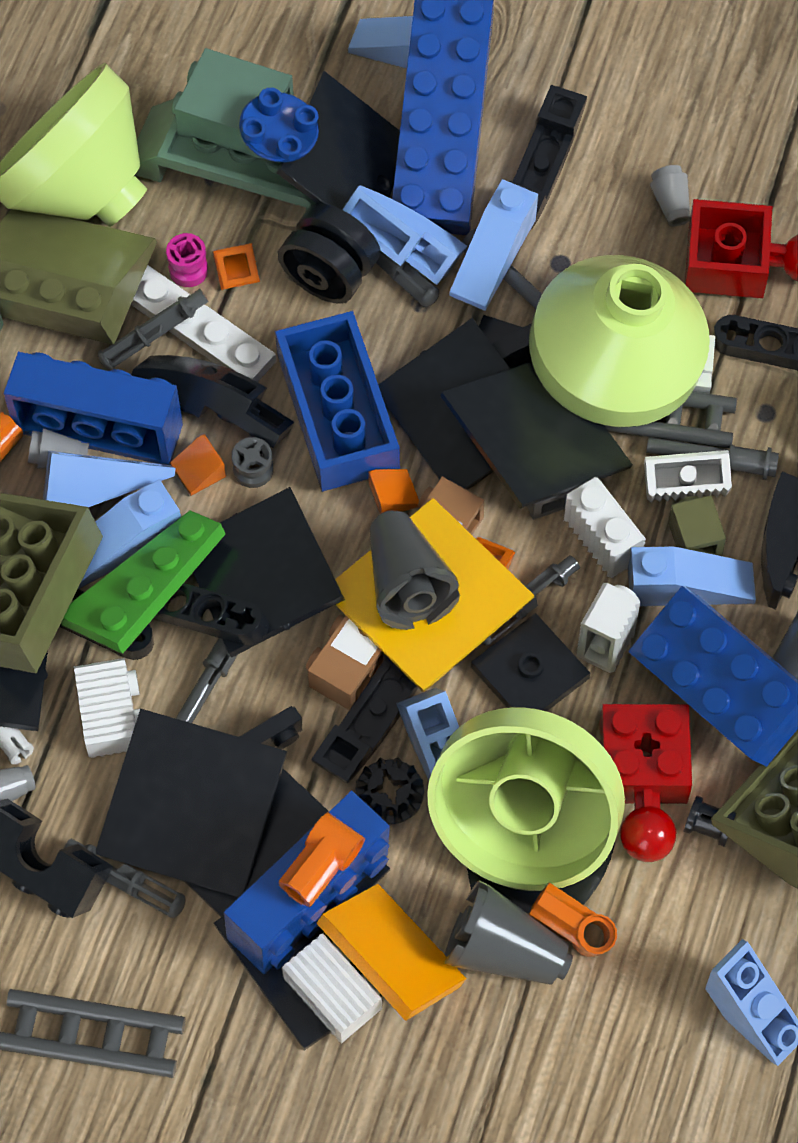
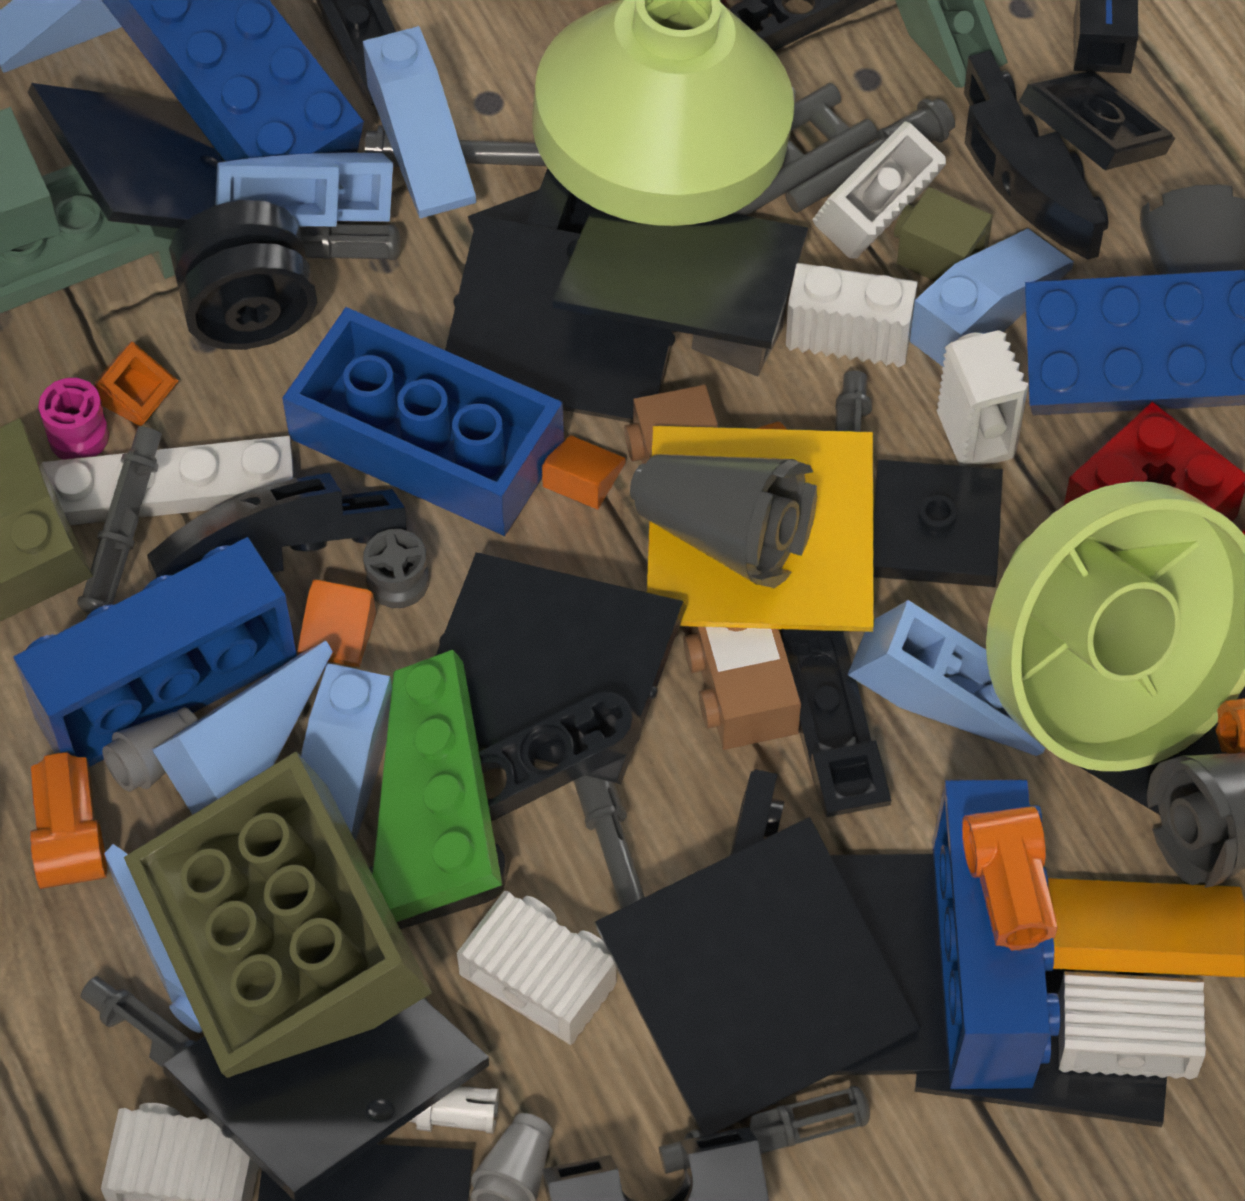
camera: 45 degrees left, 5 degrees down
blue dish [239,88,319,162] -> none
black gear [355,757,424,824] -> none

